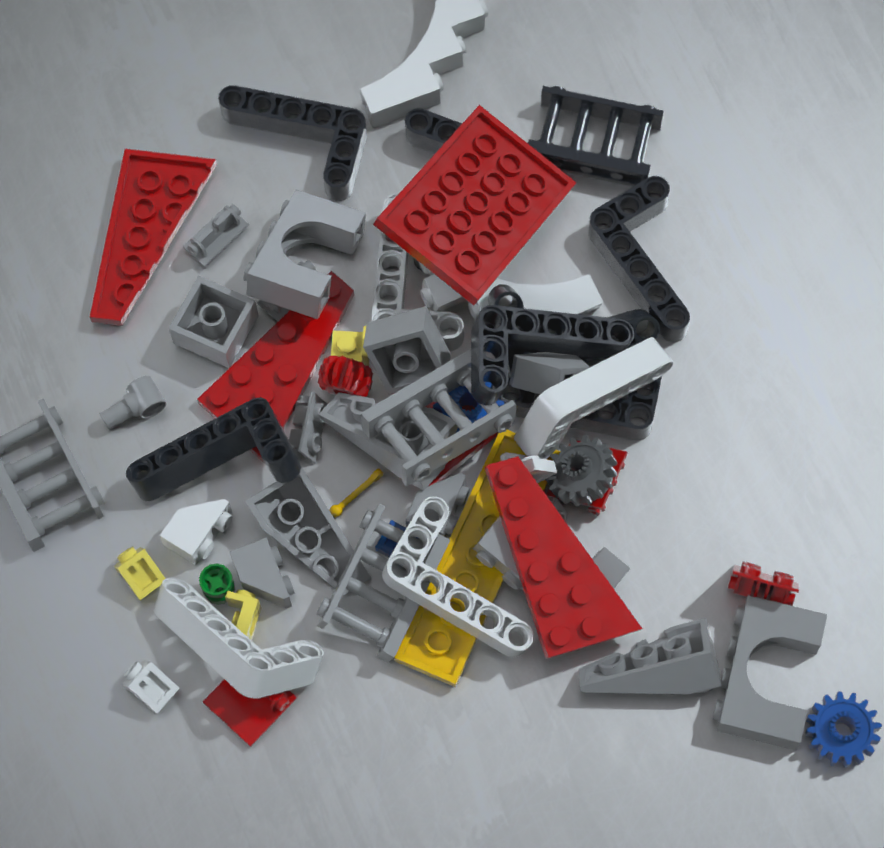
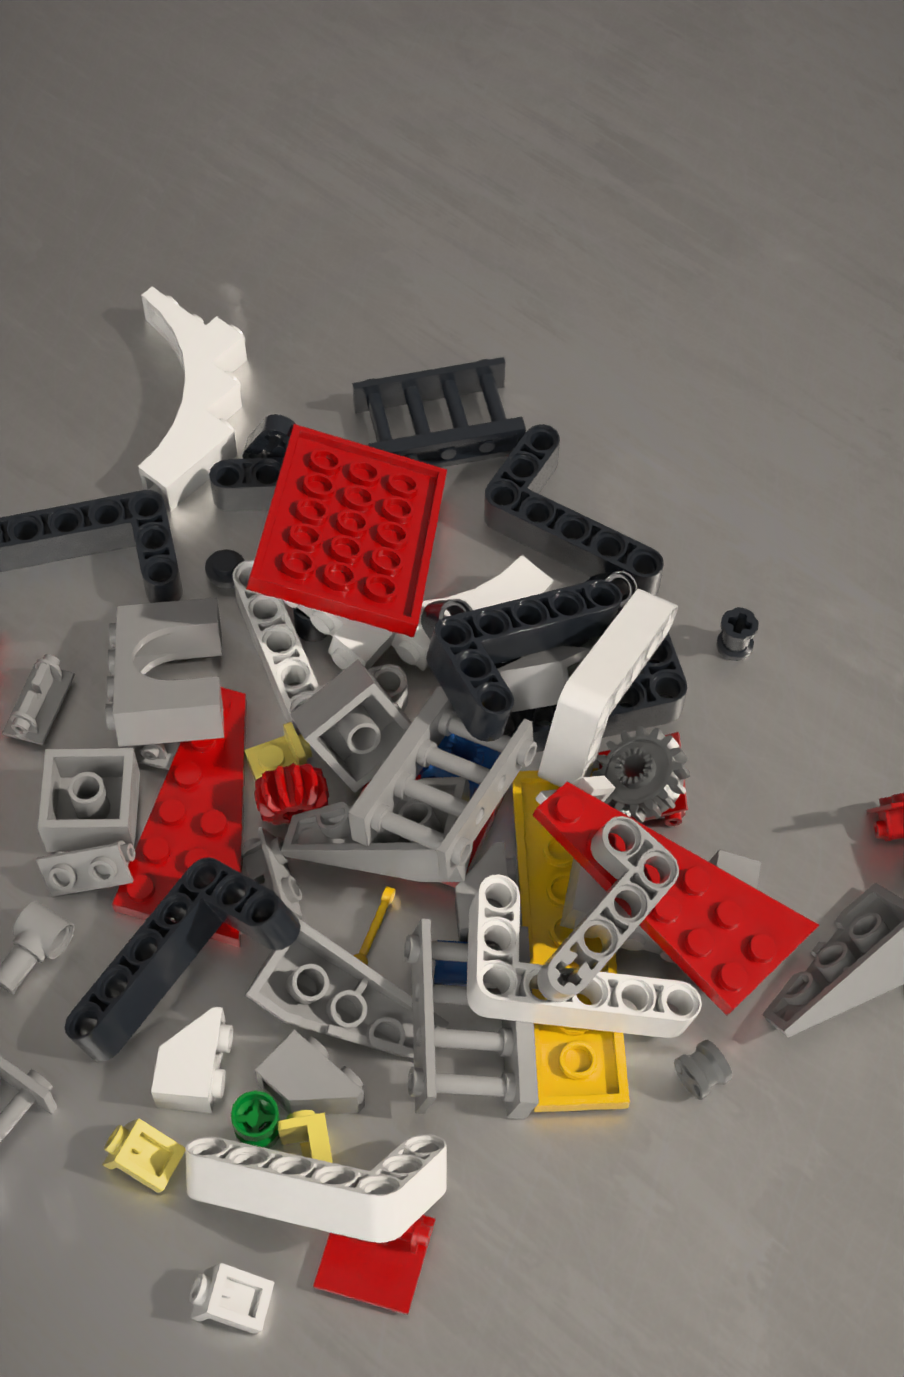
camera: 30 degrees left, 10 degrees down
none -> light grey hinge [36,840,135,897]
none -> black plate [205,549,245,589]
none -> black beam [242,414,295,459]
none -> light grey beam [537,816,679,1002]
none -> dark grey wheel [674,1040,733,1100]
none -> black bush [716,607,759,661]

